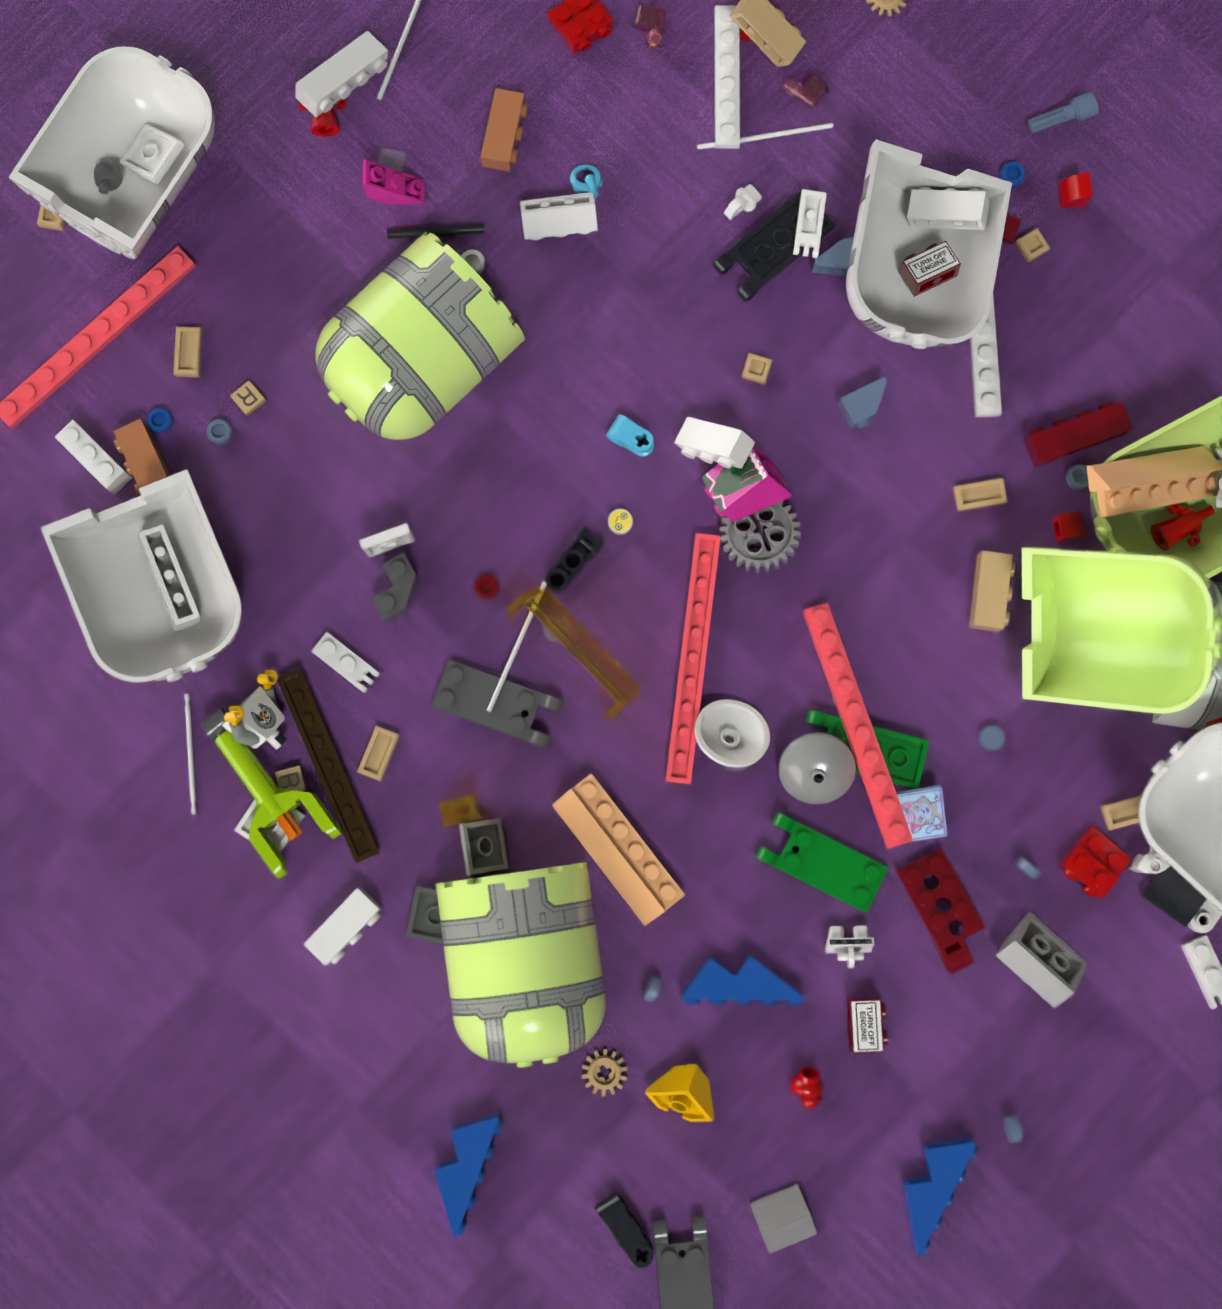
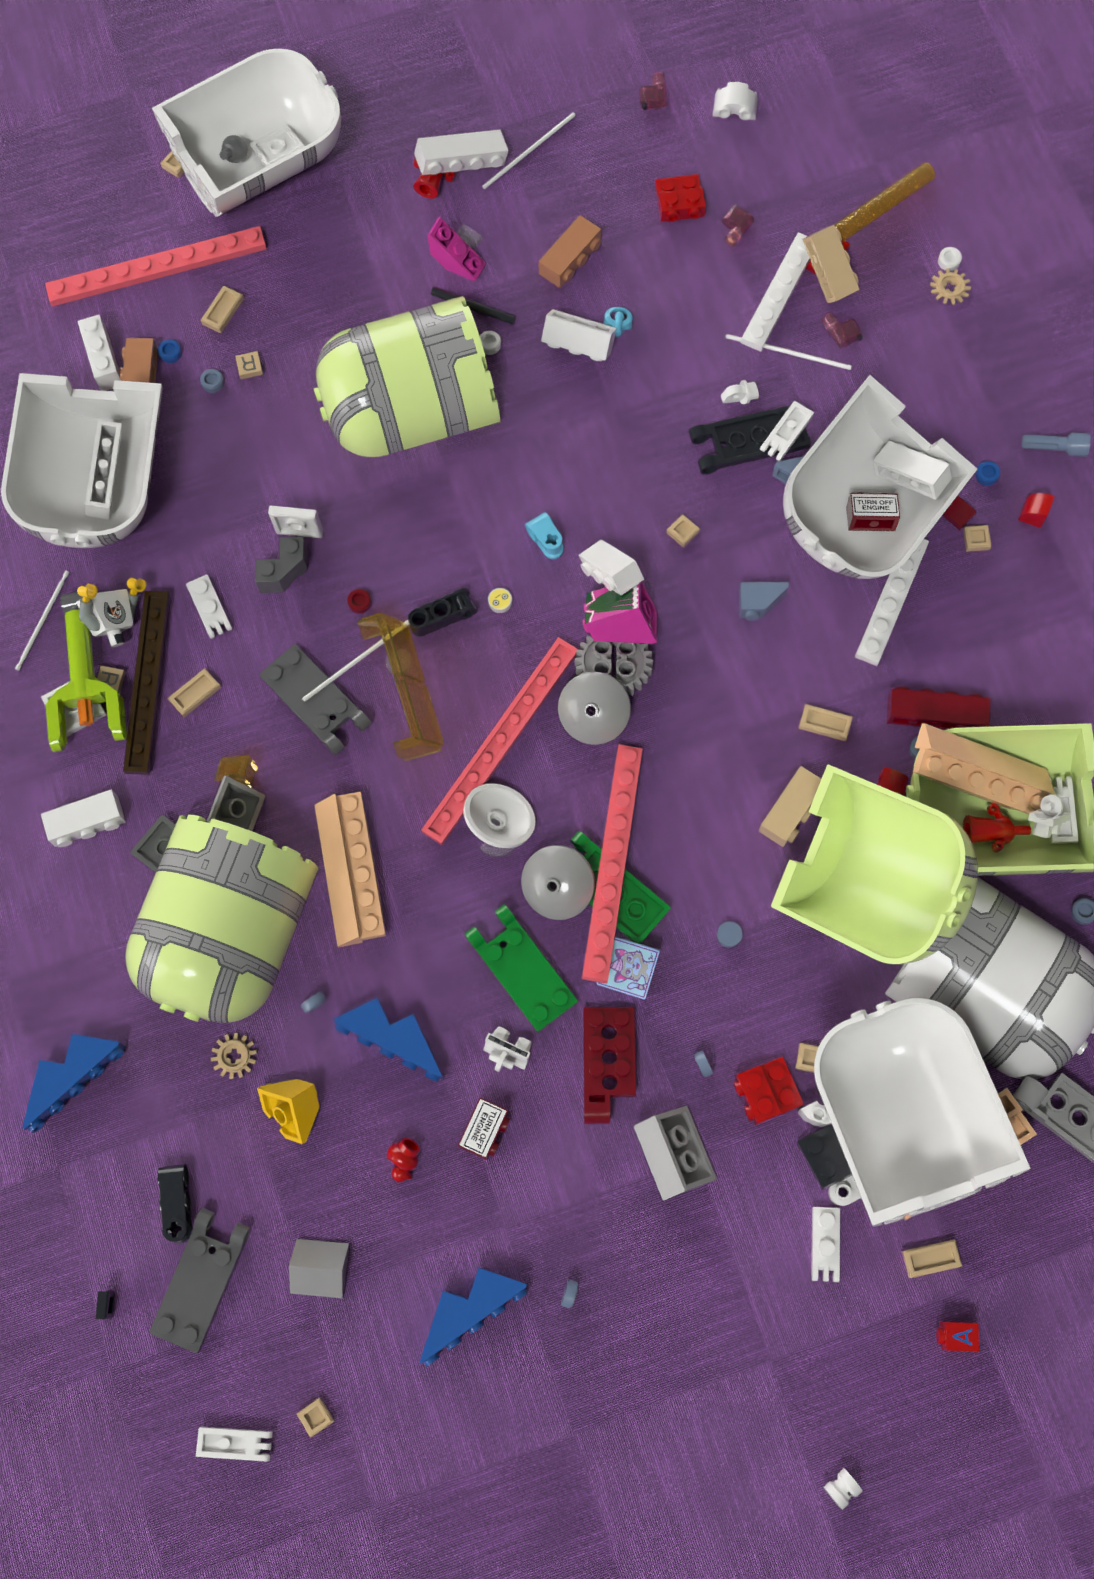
camera: 30 degrees right, 10 degrees down
none -> light grey dish [558,672,631,745]

